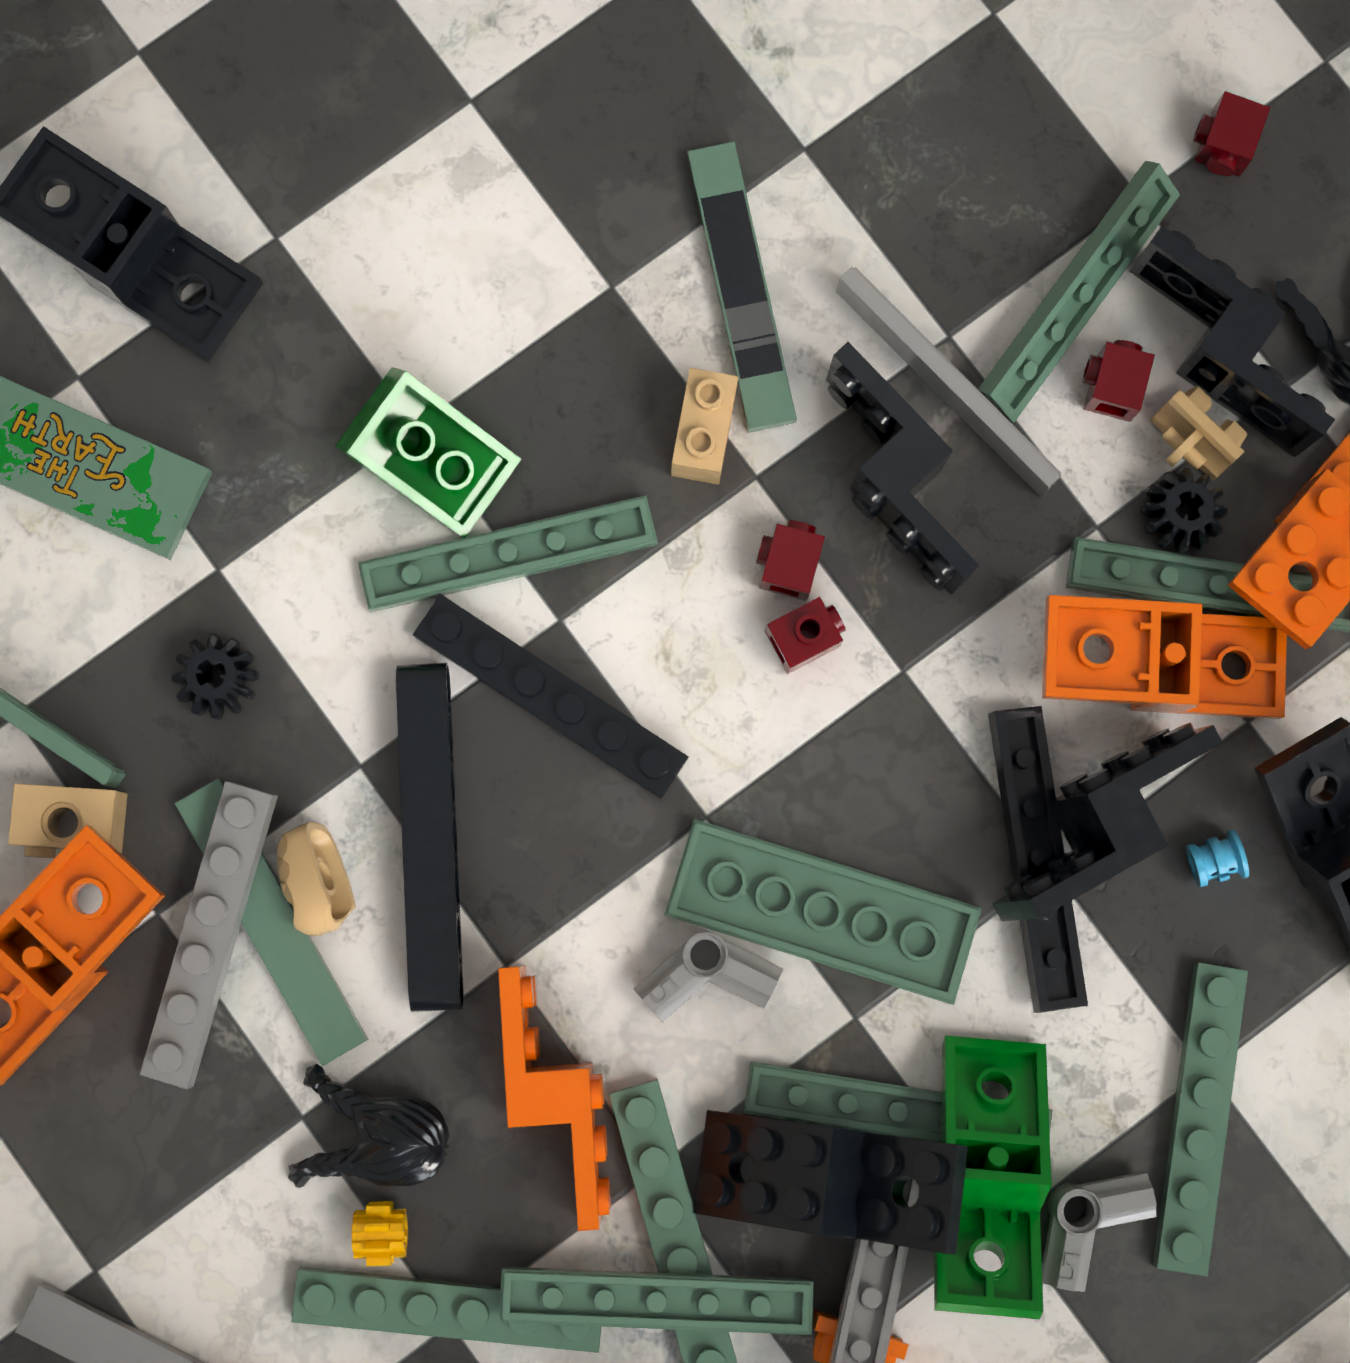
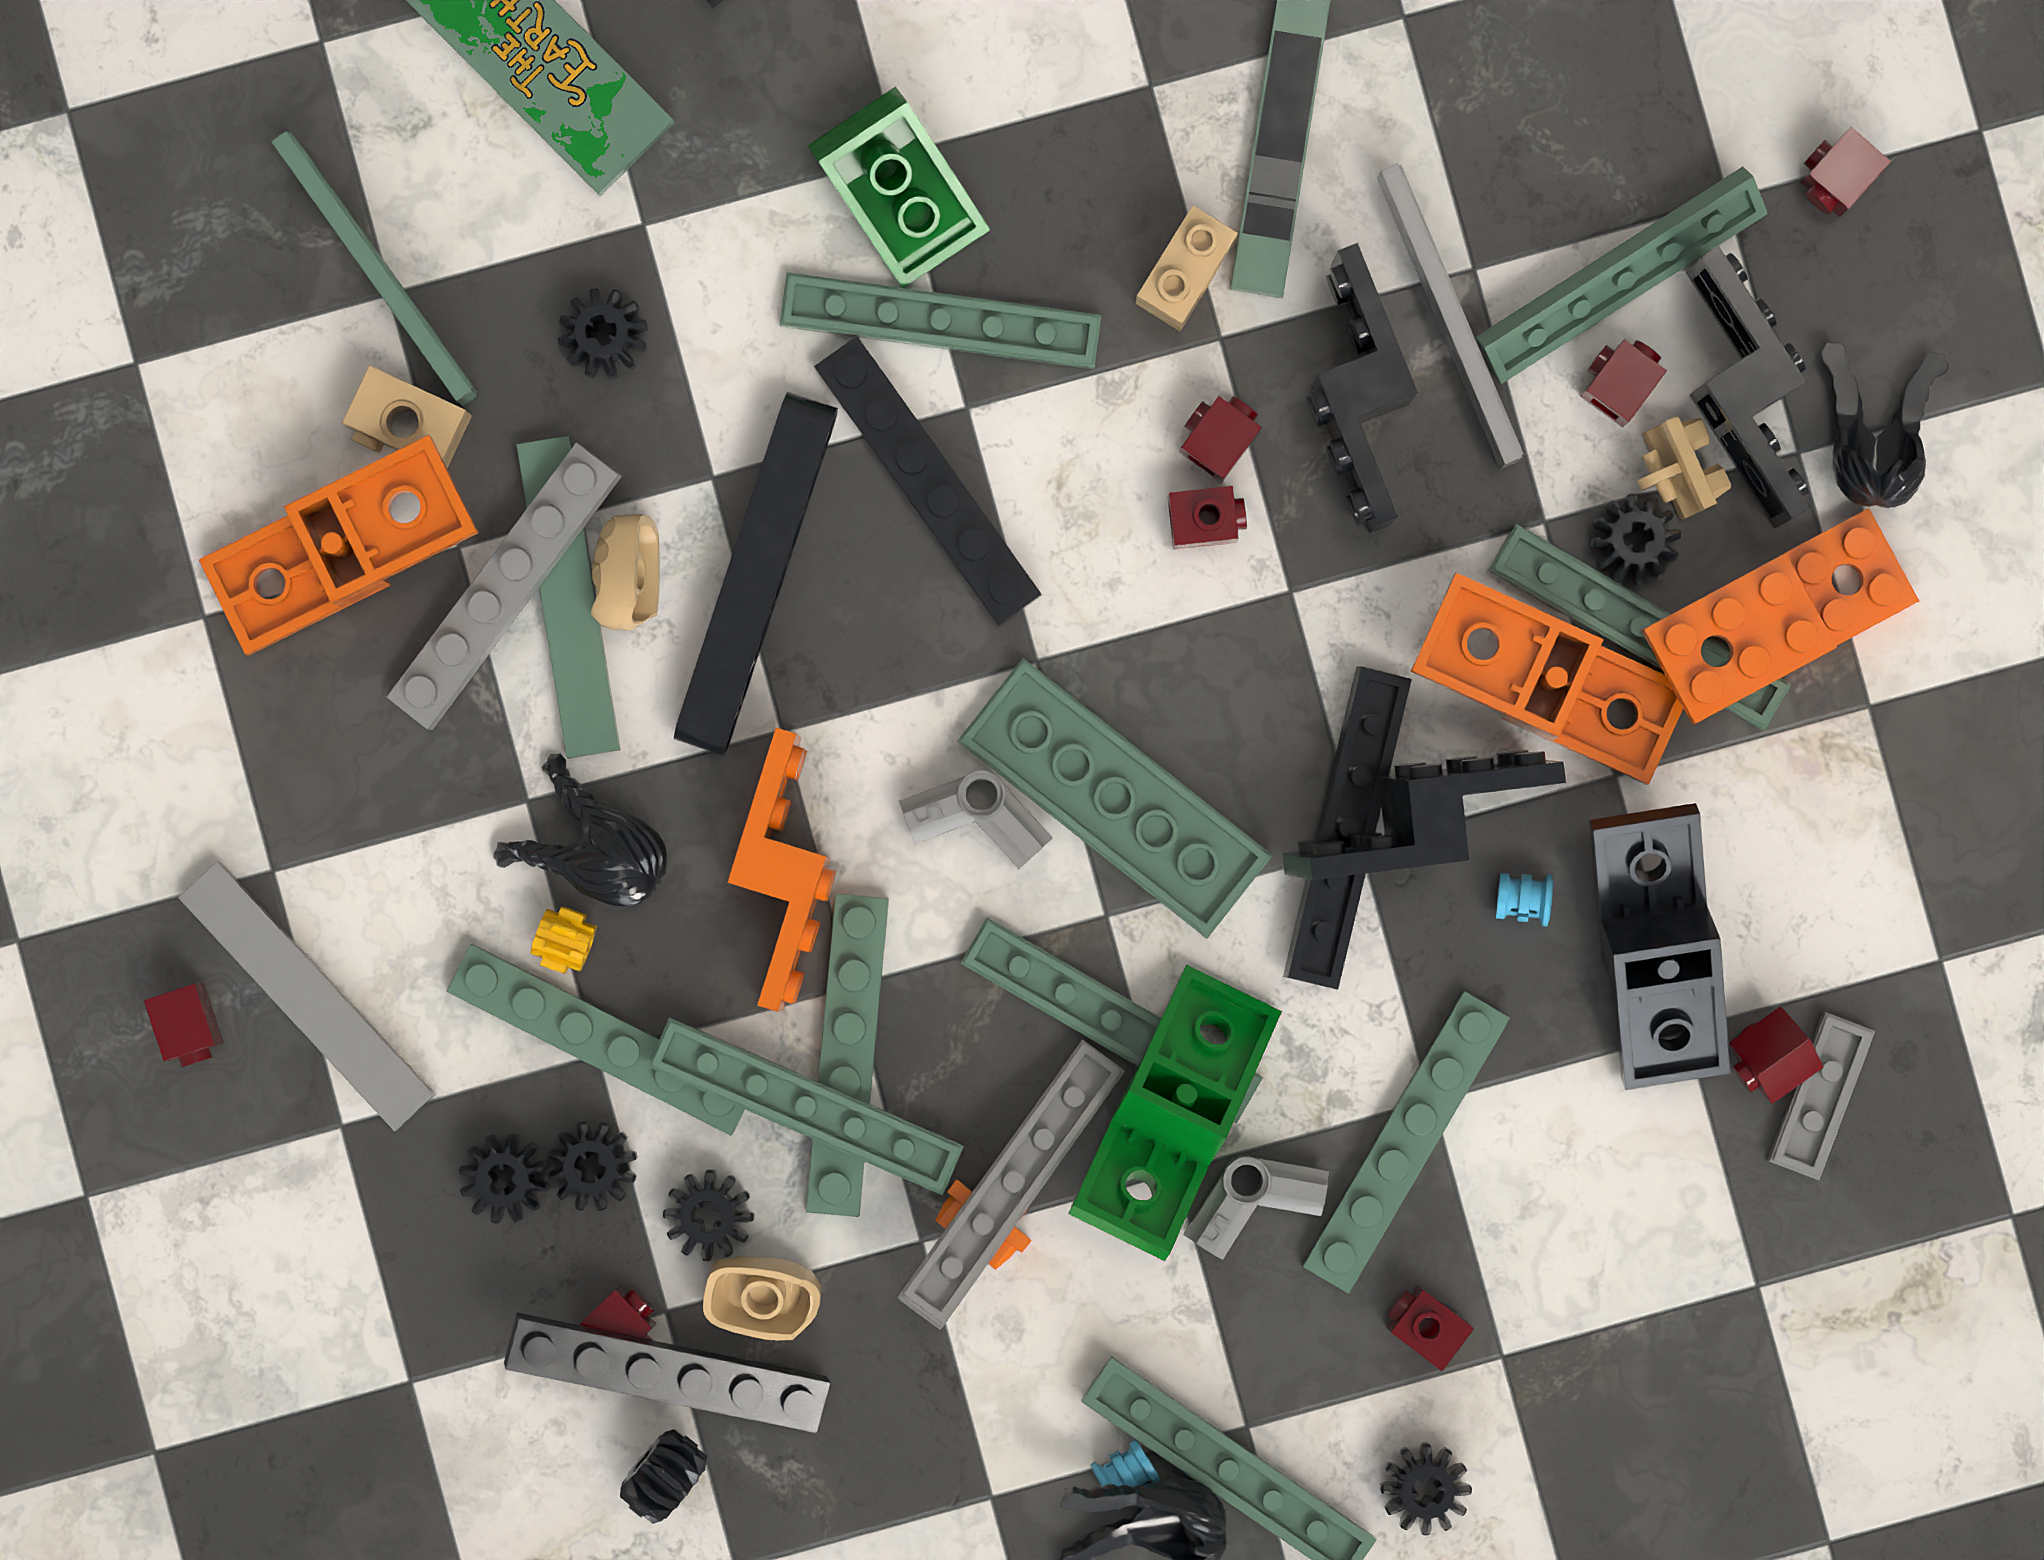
camera: 25 degrees right, 5 degrees up
black bracket [693,1110,968,1255] -> none
none -> dark red brick [1386,1285,1474,1371]

